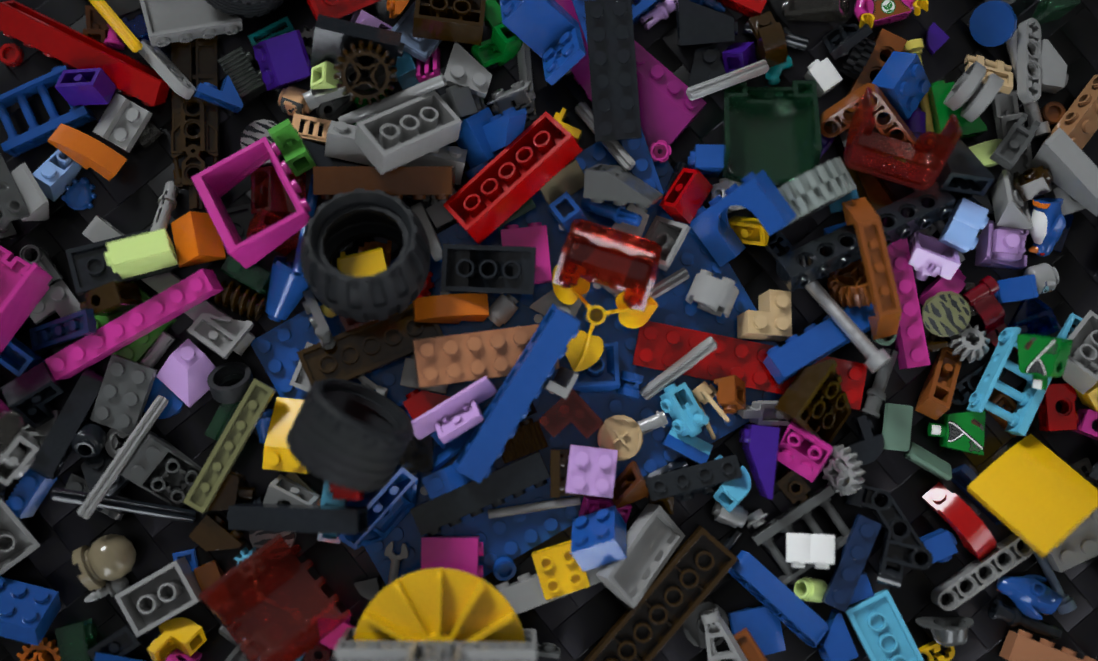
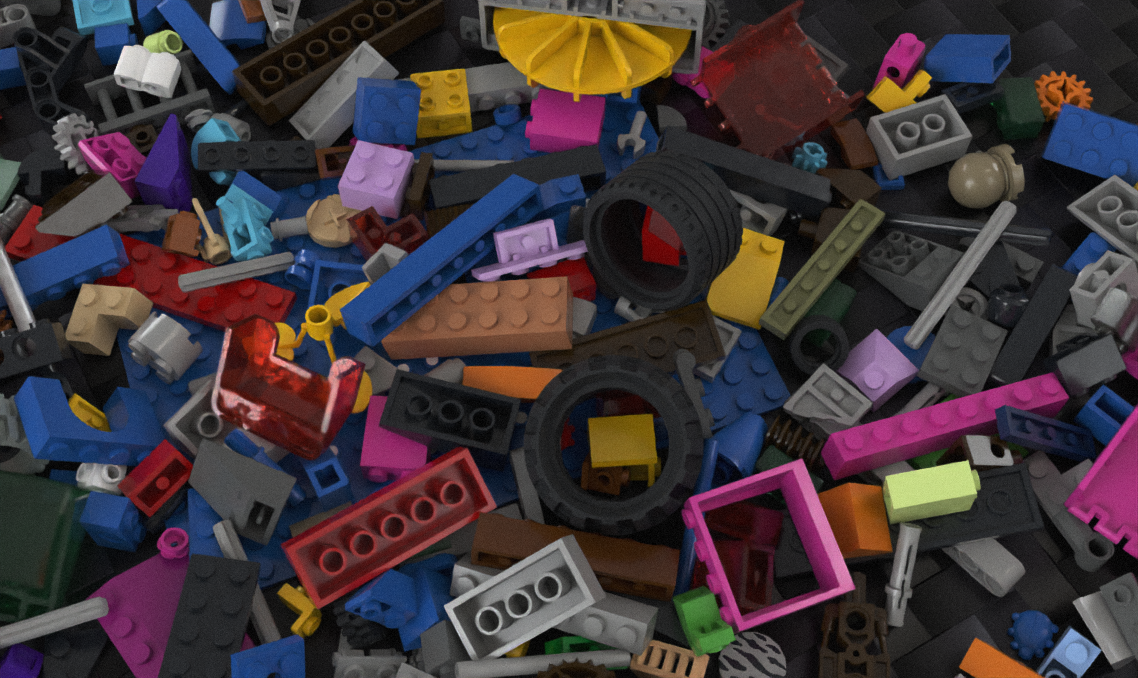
camera: 175 degrees left, 25 degrees down
dark blue plate [822,514,882,612] -> none

